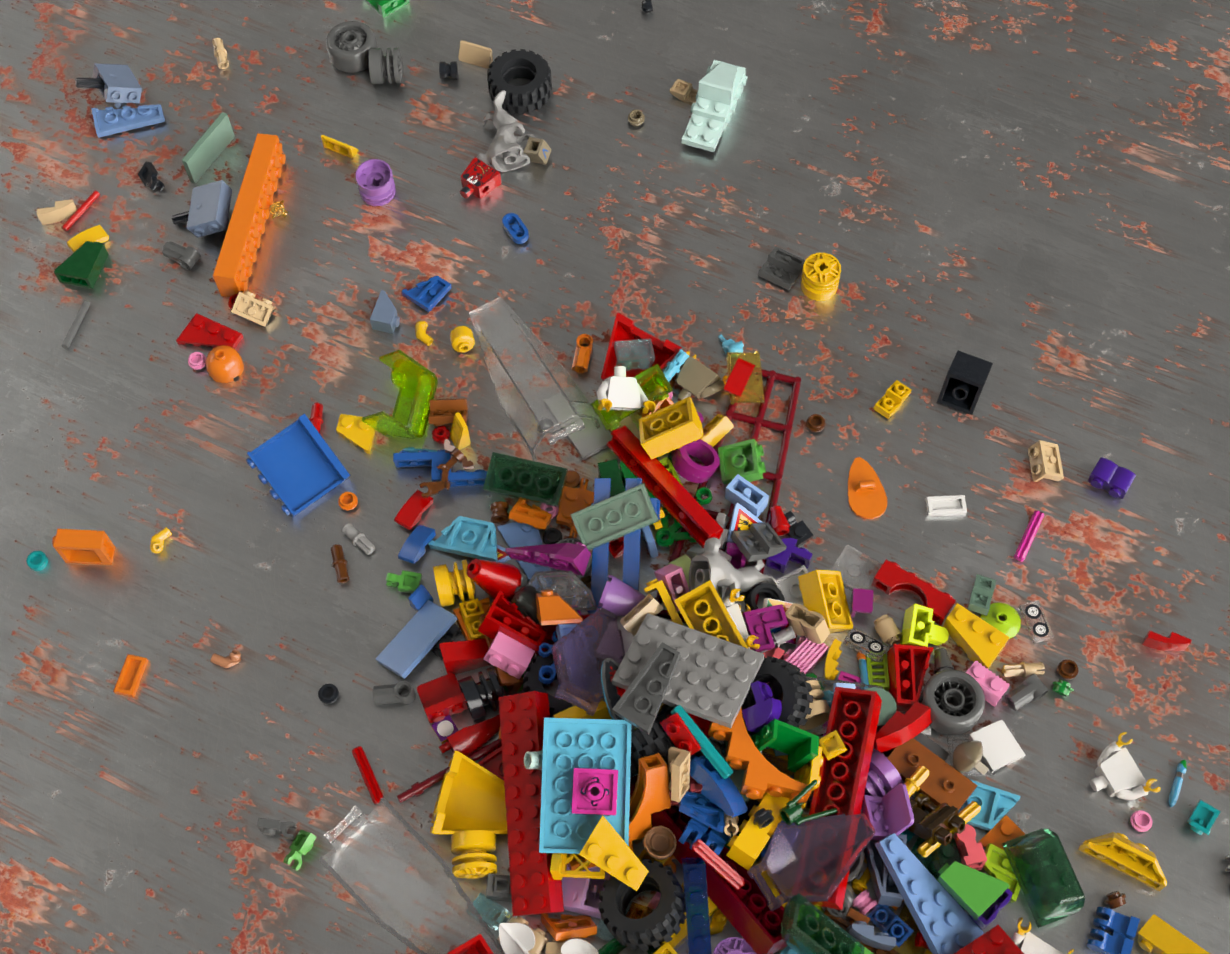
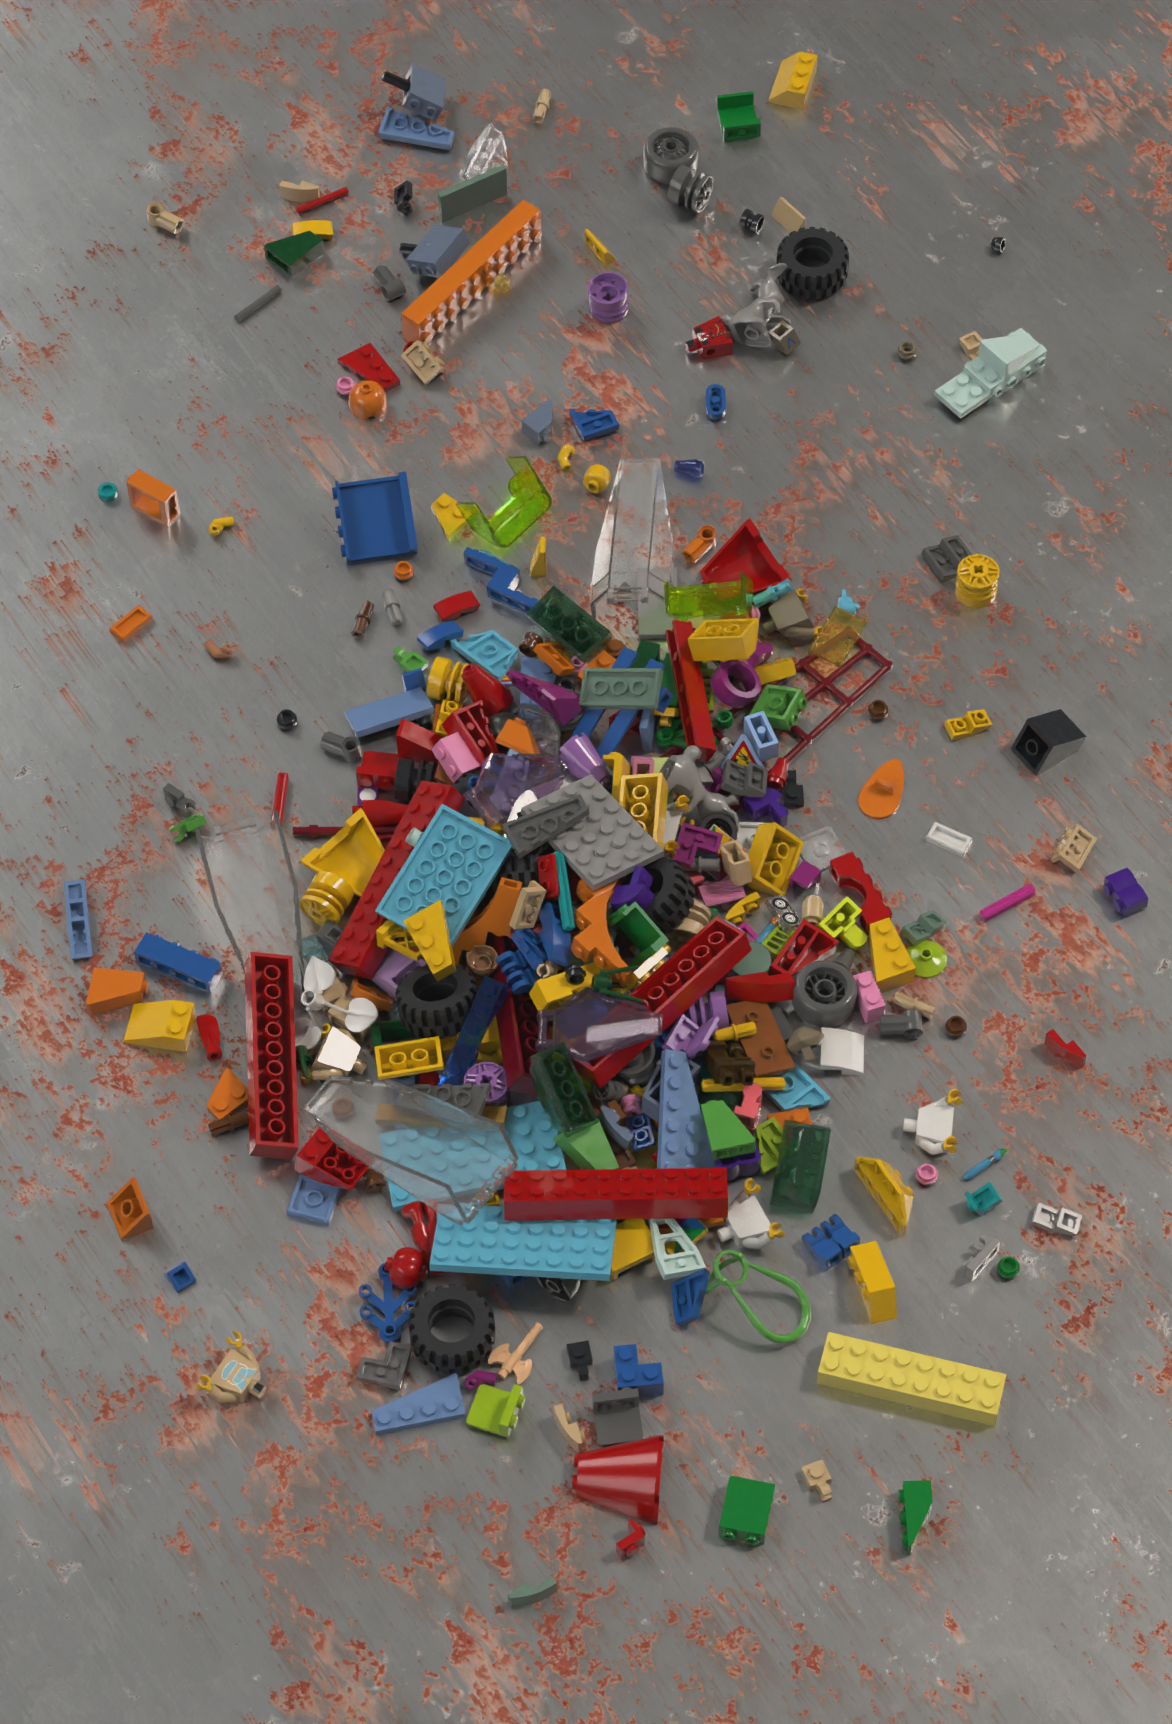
camera: 30 degrees right, 5 degrees down
red axle [309,402,323,434] -> none
reddish brown piece [419,439,474,498] -> none
dark orange bracket [428,398,468,426] -> none
red plate [432,426,450,444] -> none
dark pink plate [572,768,618,815] -> none
white torso [596,366,656,414] -> none
clear light blue bracket [614,339,655,371] -> none
tan bracket [620,593,663,635] -> none
axle [692,839,744,890] -> none
red slope [723,358,755,398] -> none
yellow tile [819,730,847,760] -> none
tile [1019,600,1054,644] -> none
green plate [1052,679,1074,697] -> none
reddish brown plate [1104,891,1126,909] -> none
none -> clear wedge [459,123,509,180]
none -> clear blue cone [674,459,705,478]

